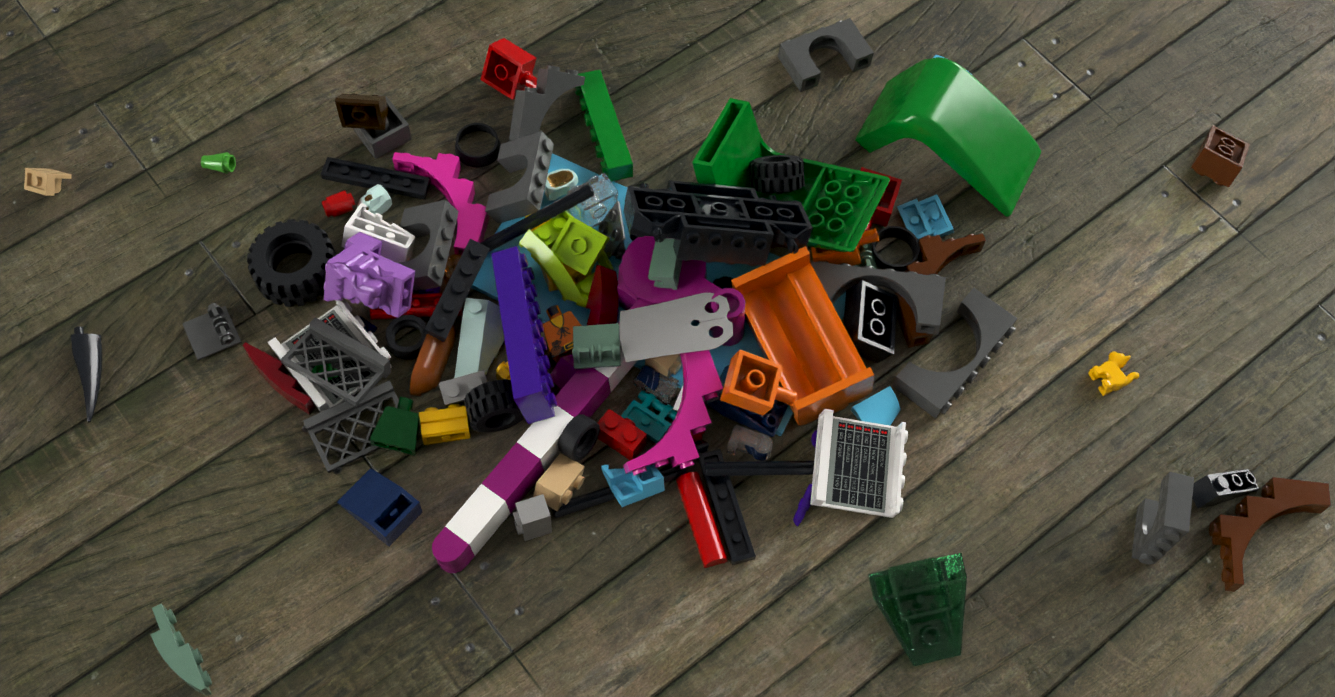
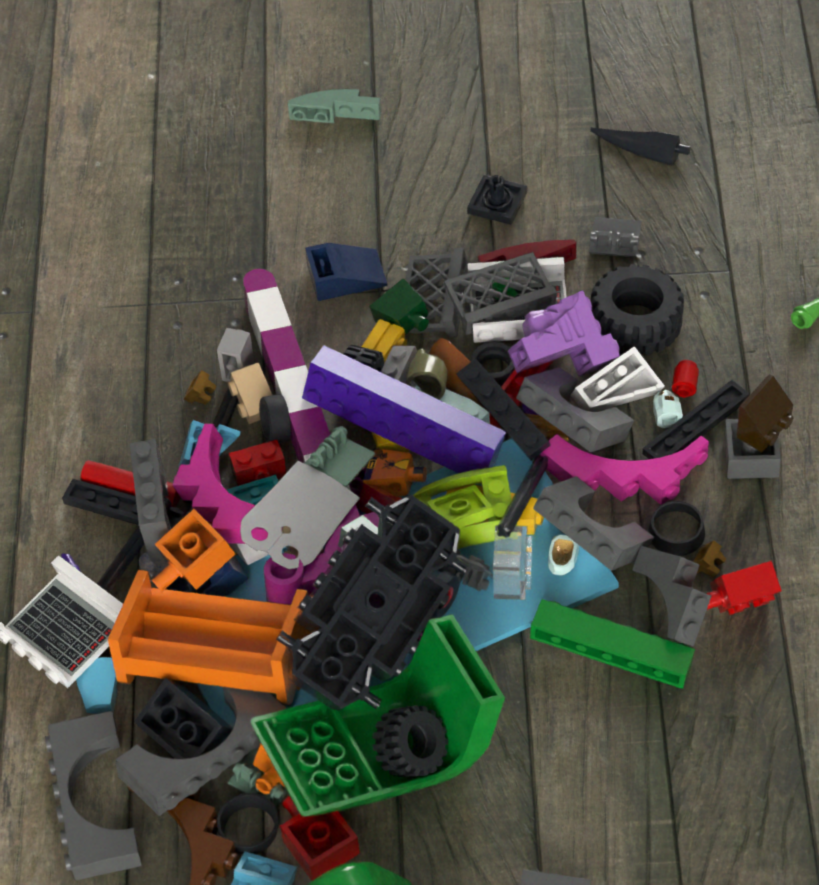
camera: 135 degrees right, 10 degrees down
none -> dark grey arch [130,439,171,562]
none -> pearl gold tile [183,370,217,405]
none -> olive piece [405,348,448,400]
none -> black plate [467,175,527,225]
none -> pearl gold tile [693,540,727,577]

